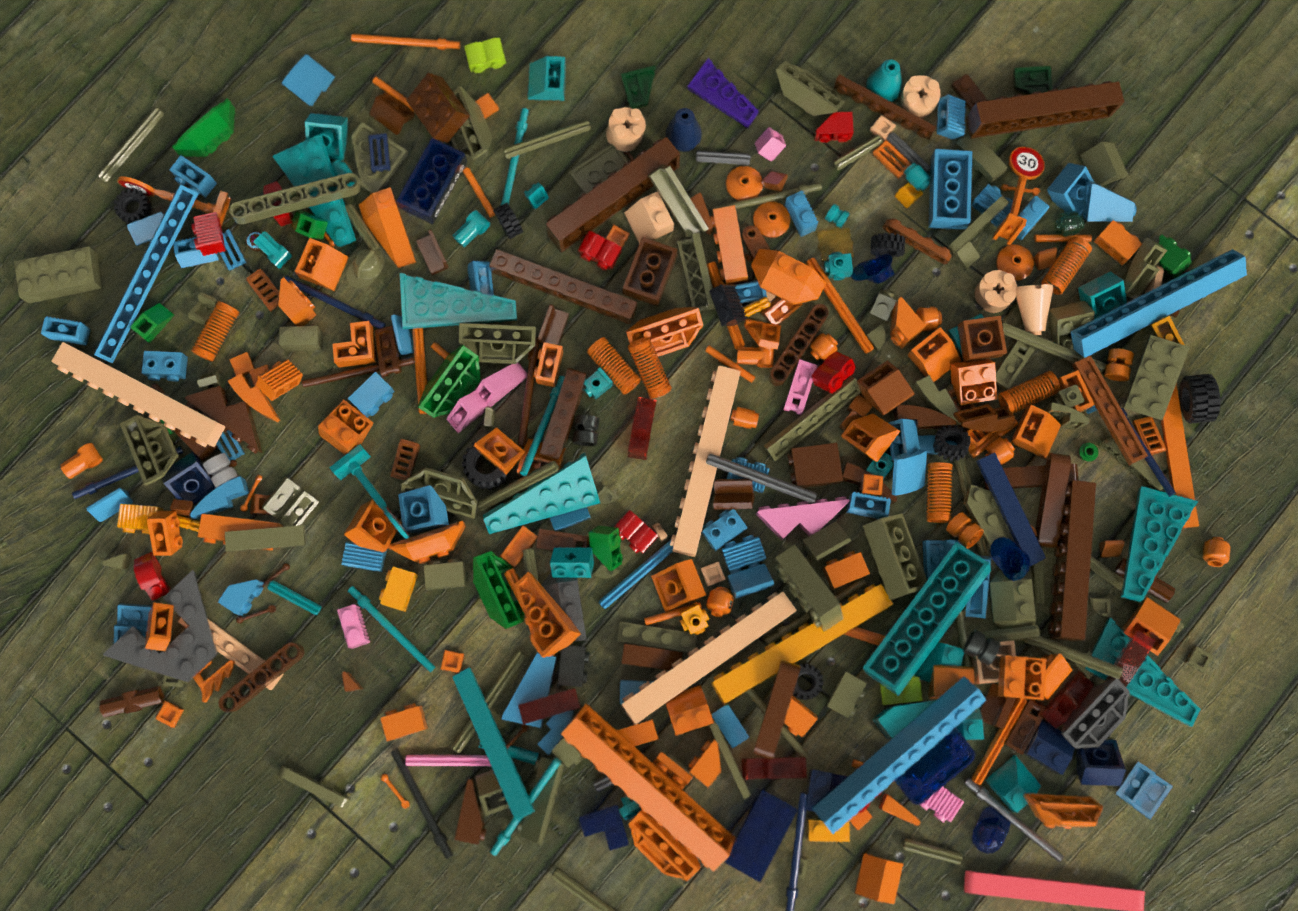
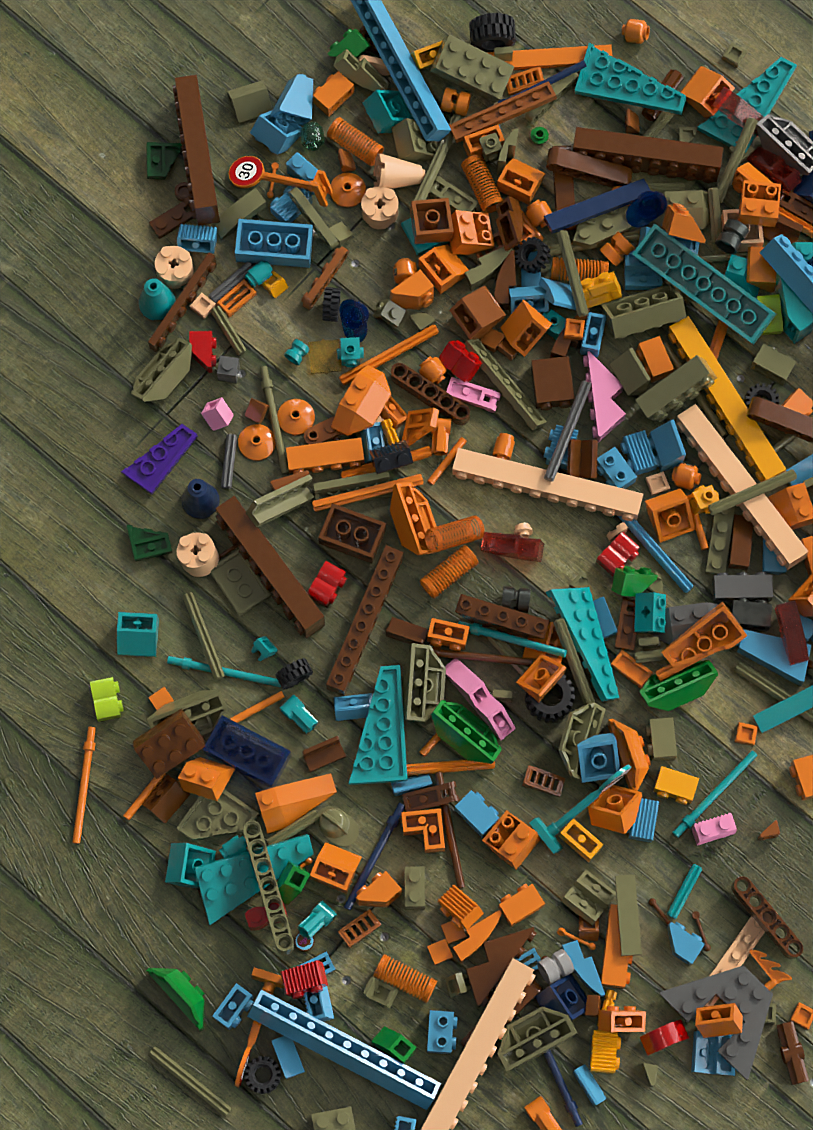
camera: 90 degrees left, 5 degrees down
dark azure slope [282,54,335,106] -> none
dark blue tile [368,133,391,173] -> none
teal brick [583,367,613,400] -> none
orange tile [605,225,630,248] -> none
light nougat slope [624,191,674,244] -> none
dark azure brick [784,191,818,237] -> none
orange bar [1034,234,1092,242] -> none
none -> orange slope [178,757,235,801]
none -> dark grey brick [217,356,240,383]
none -> orange axle [312,474,423,512]
none -> olive tile [494,46,513,61]
none -> orange brick [498,883,545,927]
none -> light nougat plate [514,523,533,539]
none -> olive axle [557,230,589,317]
none -> light orange brick [559,818,603,862]
none -> light orange brick [581,271,622,308]
none -> olive tile [639,637,661,649]
none -> orange slope [662,203,706,243]
none -> olive axle [708,469,797,515]
none -> dark grey brick [712,572,773,603]

